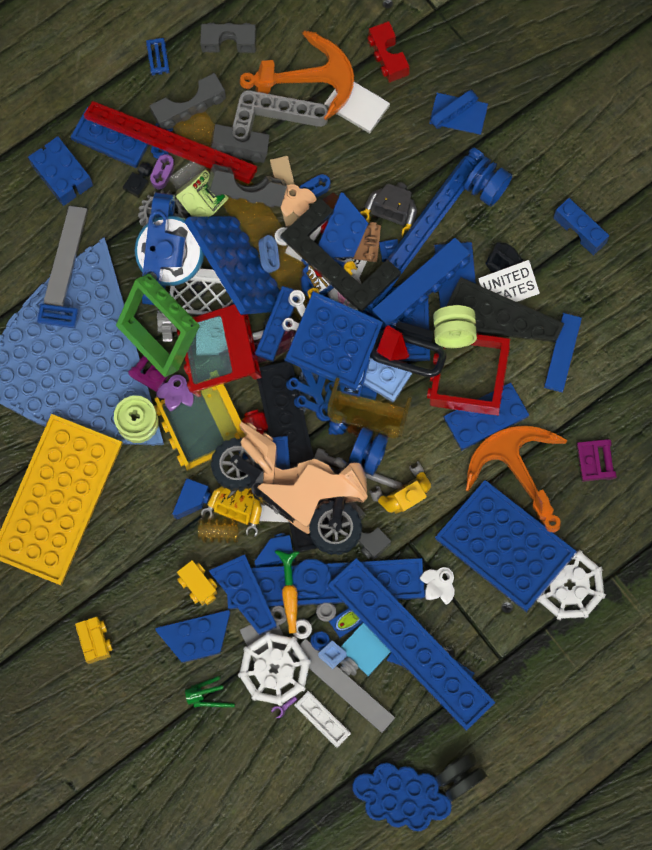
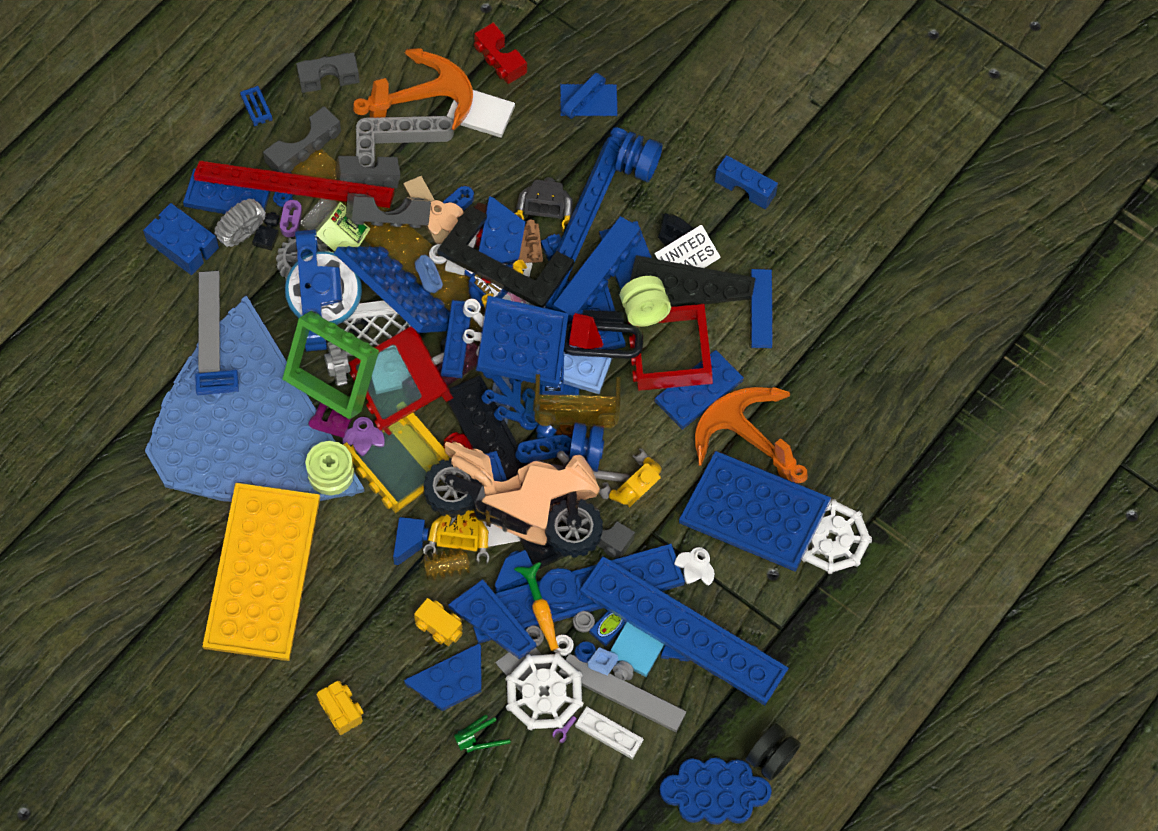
camera: 20 degrees left, 10 degrees down
magenta plate [577,439,617,482] -> none
none -> light grey gear [215,199,266,247]
none -> blue beam [515,435,572,463]

